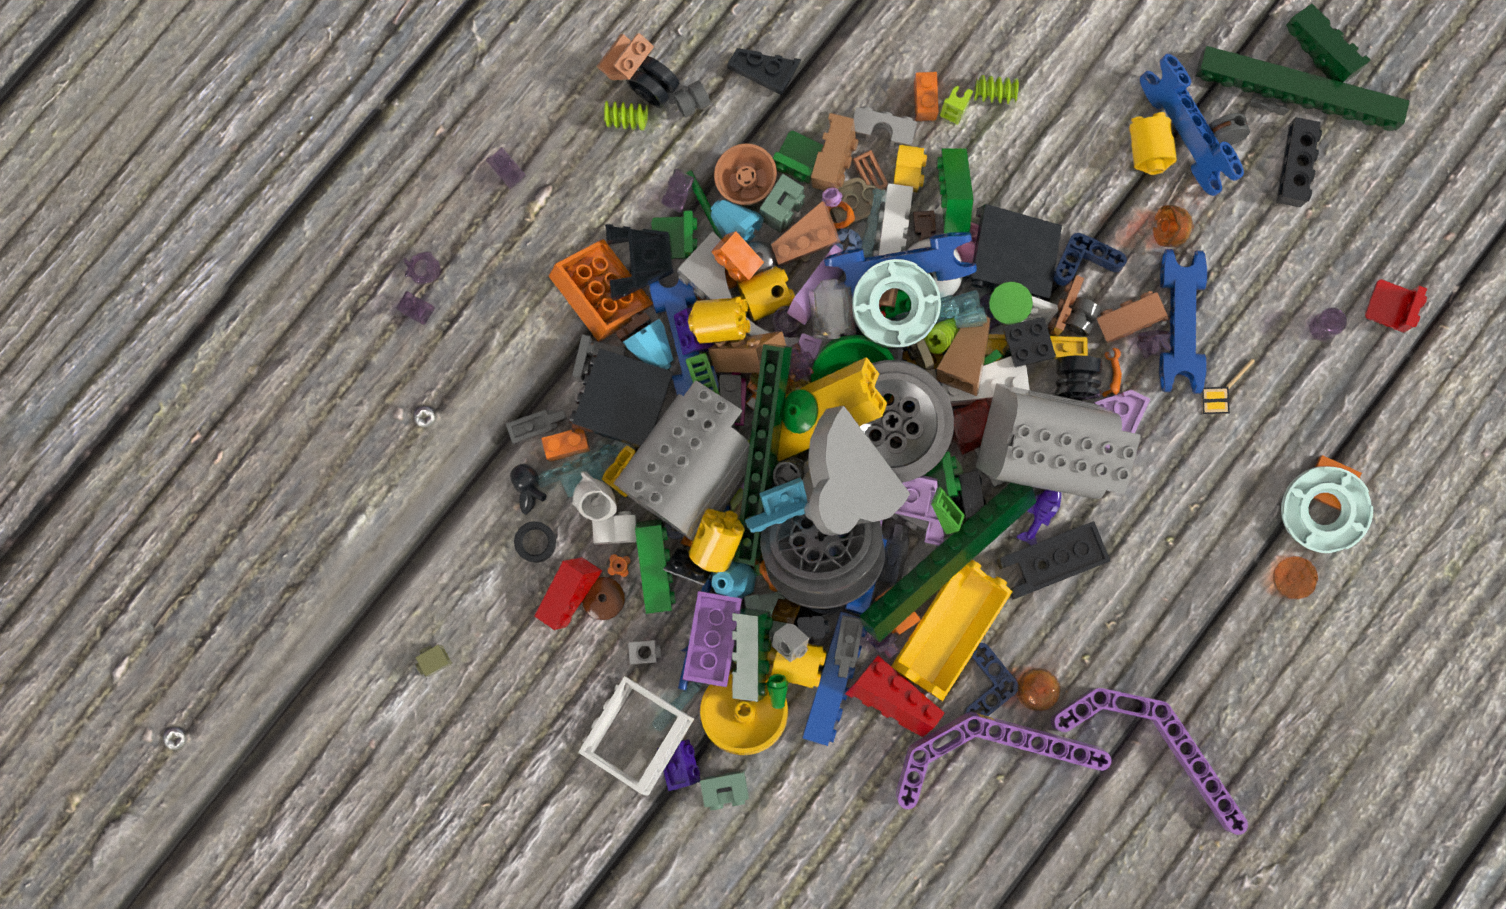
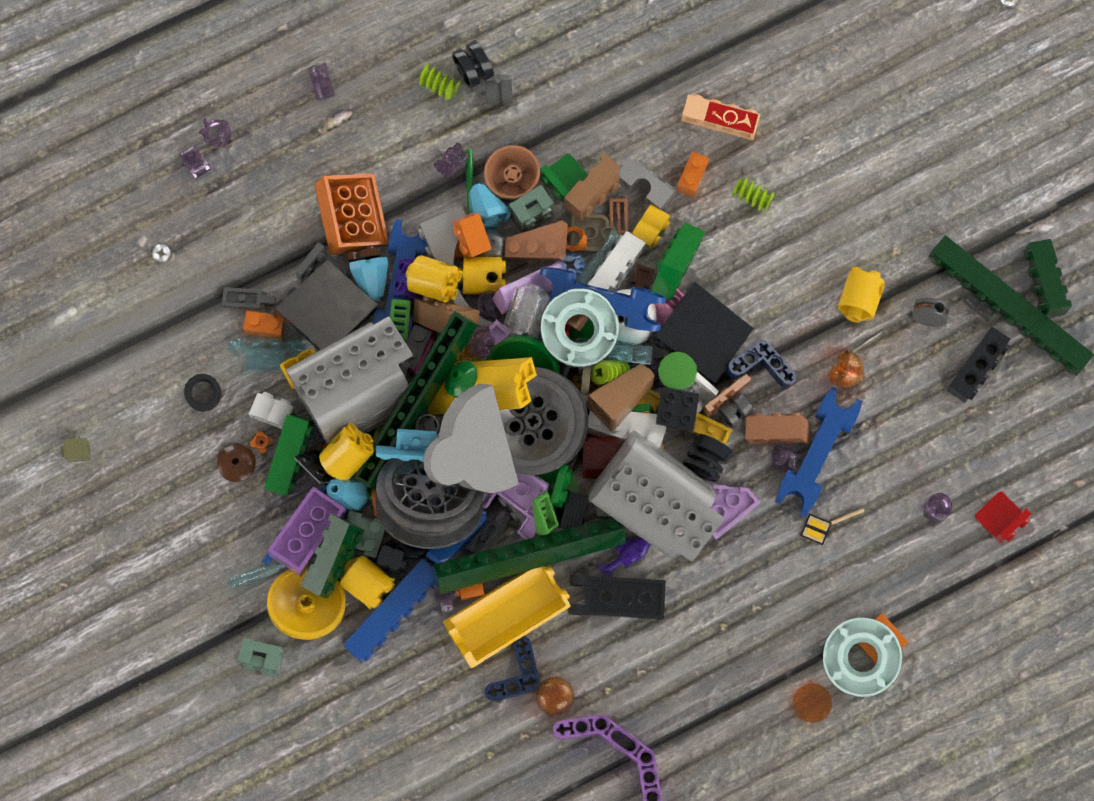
camera: 20 degrees right, 5 degrees down
black piece [510,464,547,515] -> none
red wedge [534,557,602,630] -> none
white helmet [572,472,617,521] -> none
white window [578,676,694,796] -> none
nougat panel [596,33,654,80] -> none
black wing [605,224,674,301] -> none
light grey brick [629,640,661,665] -> none
green bracket [651,211,698,259] -> none
dark purple bracket [657,739,700,791] -> none
black wing [727,48,801,95] -> none
green cone [766,674,789,709] -> none
dark brown plate [771,597,800,624] -> none
light grey brick [772,623,809,662] -> none
lavender plate [822,188,842,207] -> none
dark grey hinge [834,615,863,678] -> none
red wedge [845,656,945,737] -> none
medium lavender beam [896,712,1111,809] -> none
lime hinge [940,86,973,125] -> none
clear light blue cone [954,305,988,329] -> none
orange piece [1102,348,1122,397] -> none
blue piece [1140,54,1244,196] -> none
none -> brick [681,94,760,140]

